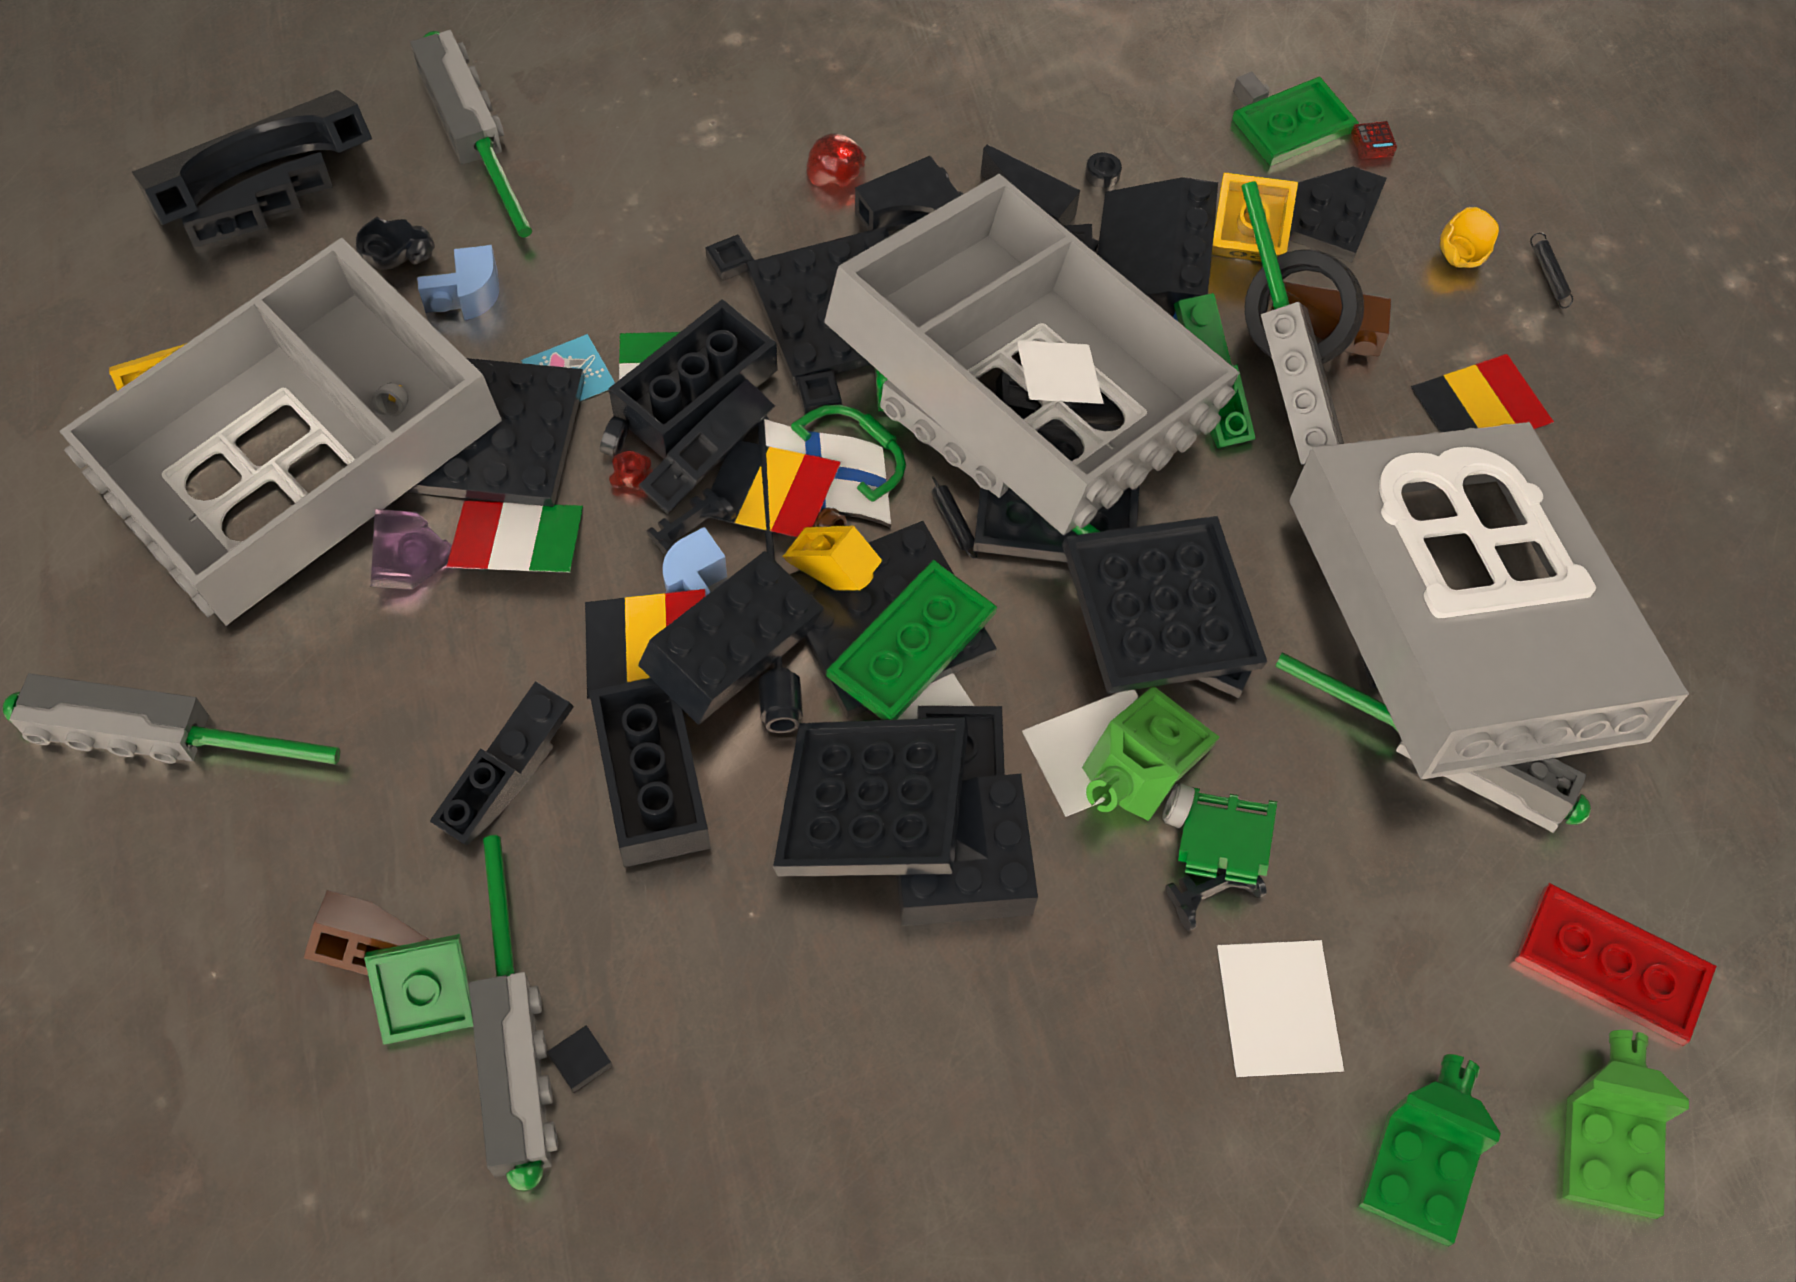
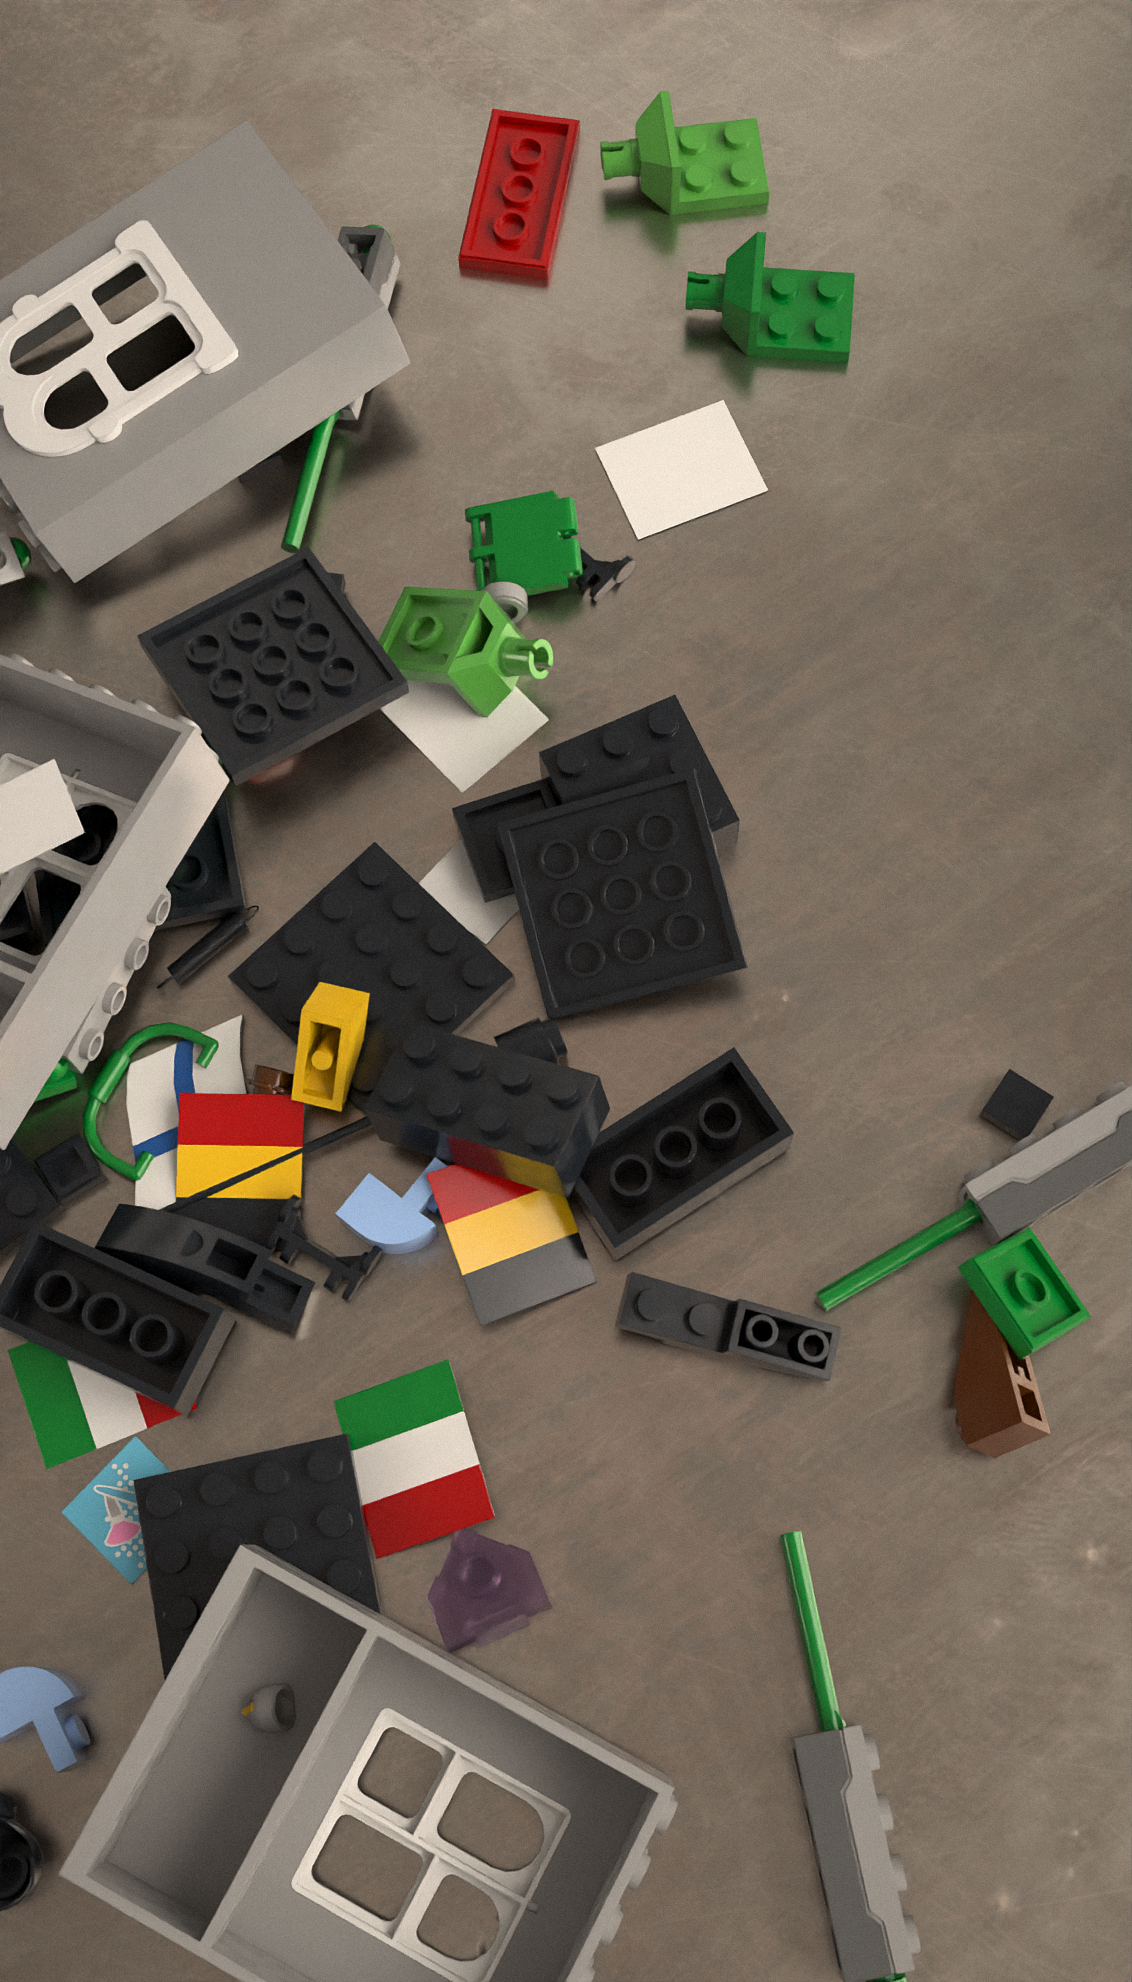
camera: 100 degrees left, 10 degrees up
black tile [600,416,629,457] -> none
clear red plate [609,451,651,490] -> none
green tile [826,560,997,720] -> none

